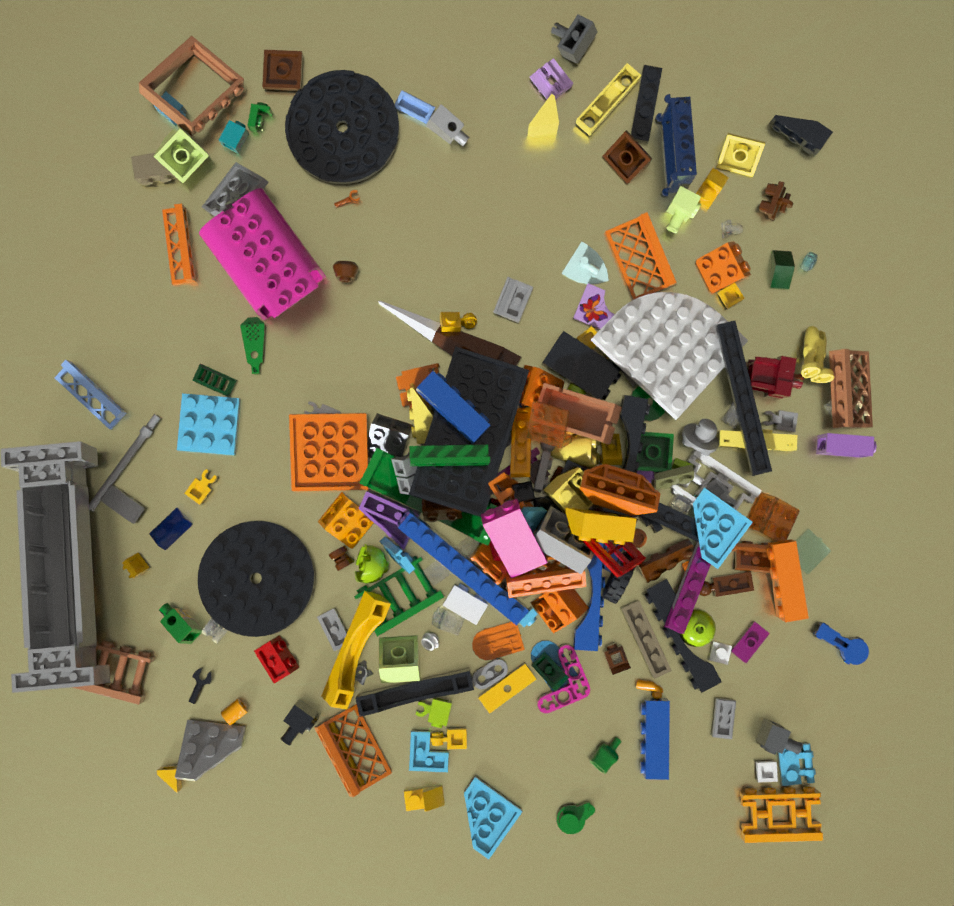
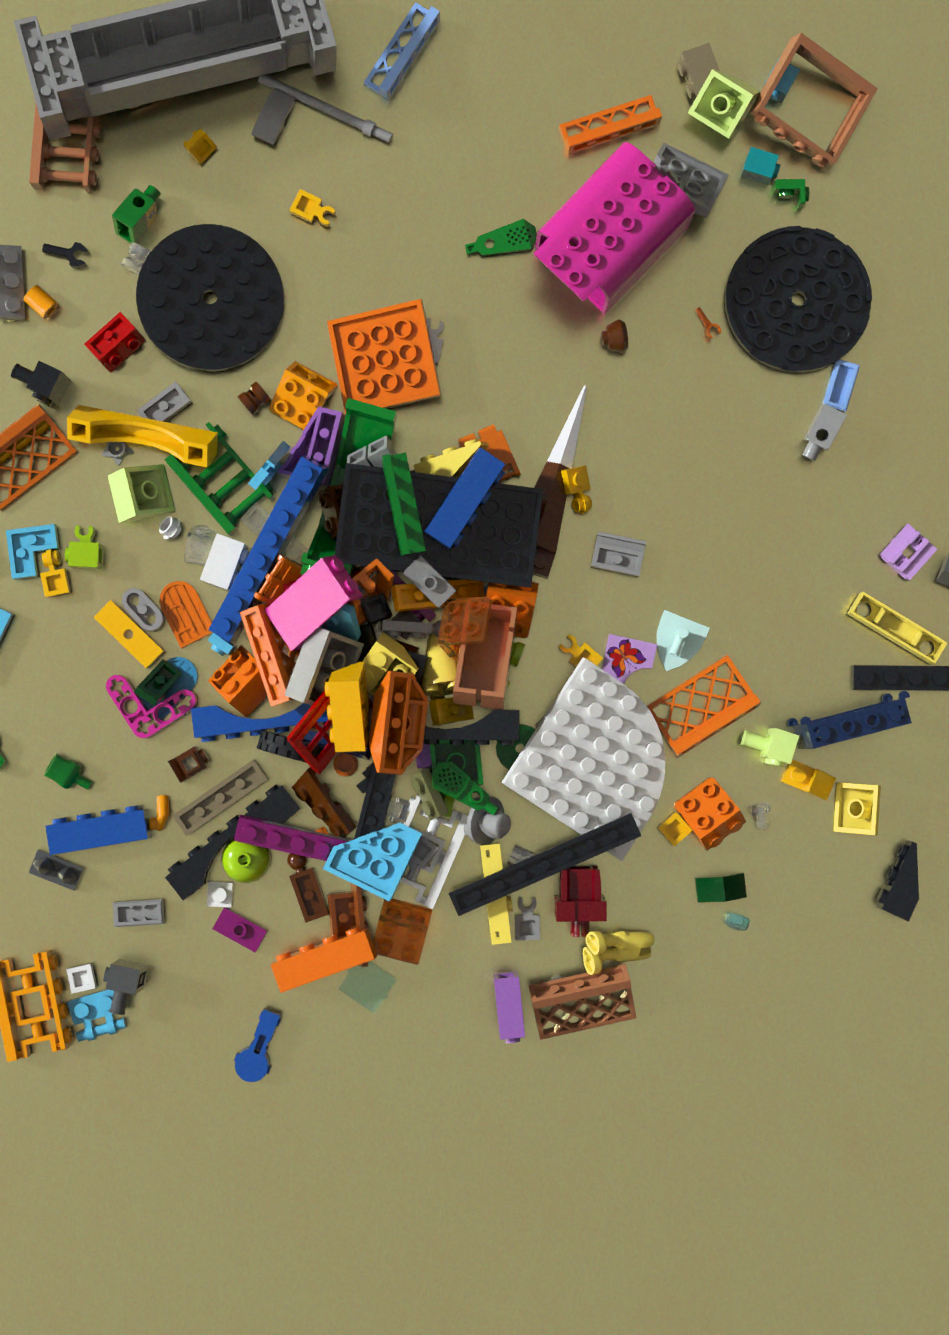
camera: 80 degrees right, 0 degrees up
clear blue slope [149,508,193,550] -> none
medium azure plate [177,393,240,455] -> none
dark green slope [192,363,237,397] -> none
reddish brown plate [262,50,303,91] -> none
lime cylinder [355,544,389,583] -> none
black arch [355,668,474,717] -> none
dark grey bracket [368,413,413,458] -> none
light yellow slope [527,94,559,138] -> none
black panel [541,331,621,400] -> none
reddish brown slope [602,130,652,184] -> none
reddish brown hips [759,181,794,220] -> none
none -> dark grey tile [28,849,85,891]
none -> light grey plate [403,555,456,608]
none -> green piece [431,761,498,815]

